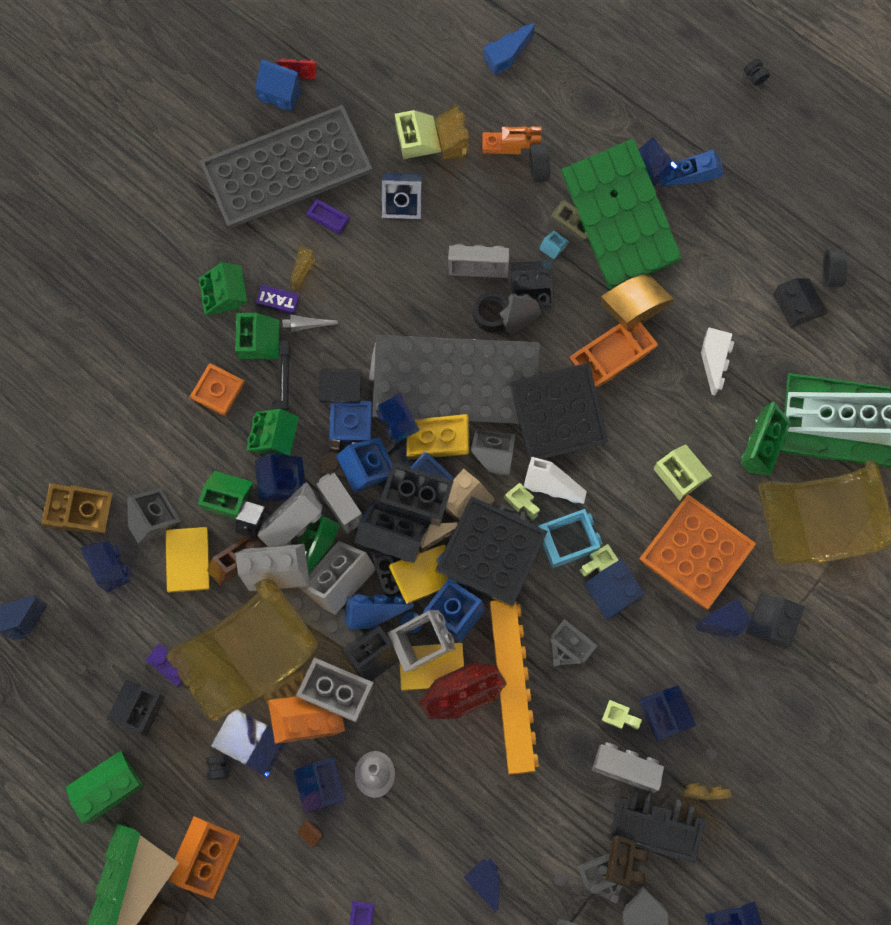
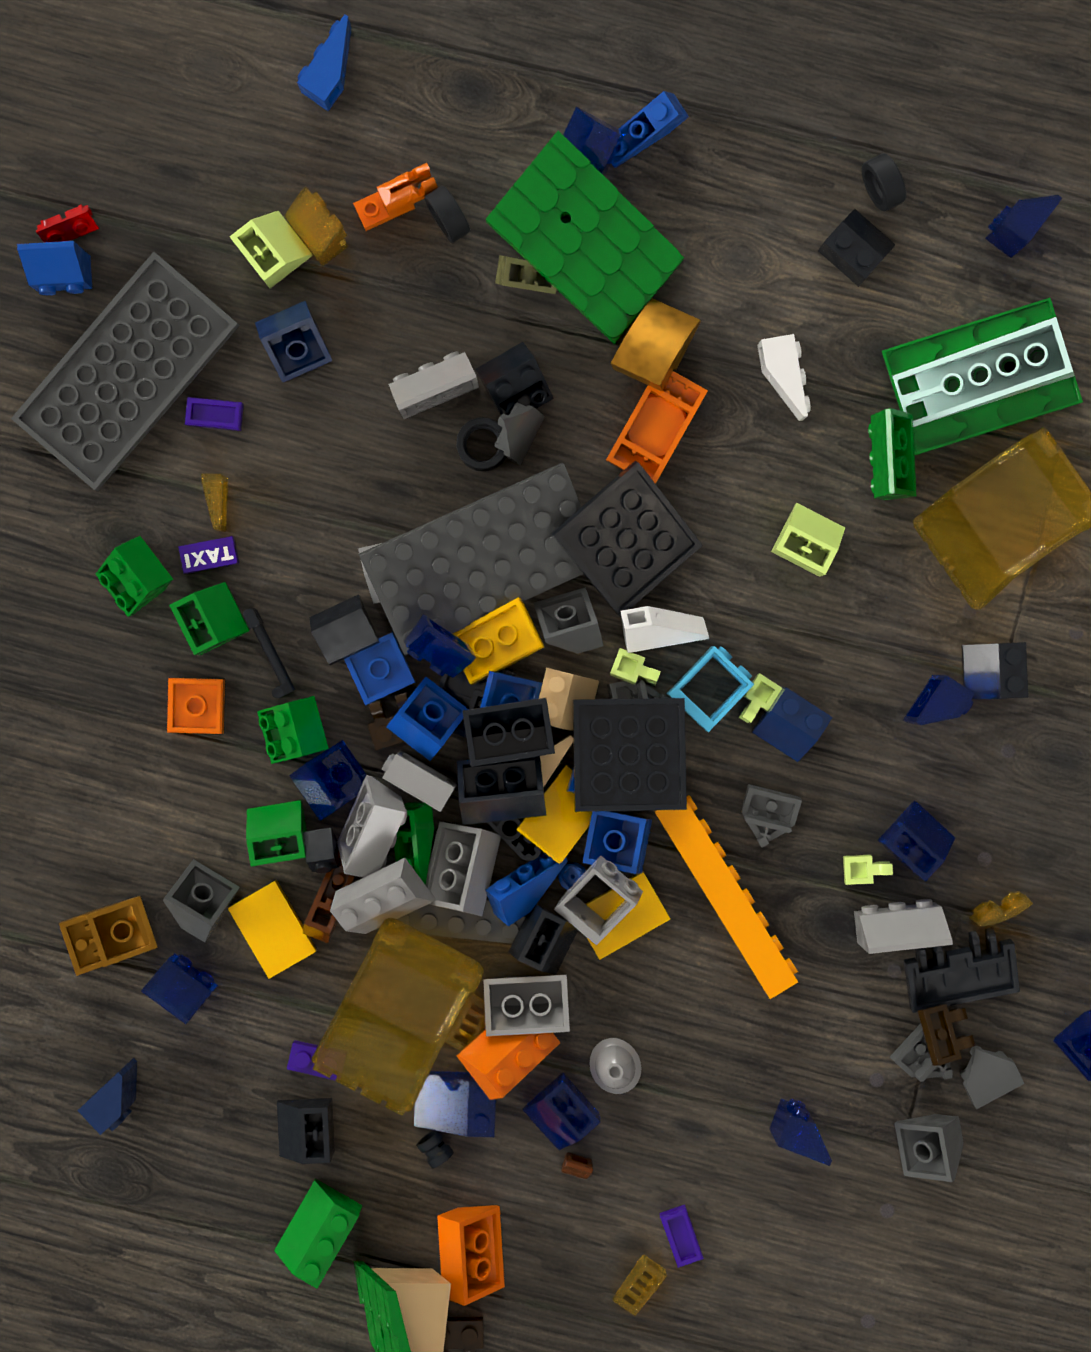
camera: 30 degrees left, 15 degrees up
light grey piece [283,315,338,332] -> none
clear red wedge [419,662,507,719] -> none
medium azure slope [540,231,569,259] -> none
orange plate [639,495,756,610] -> none

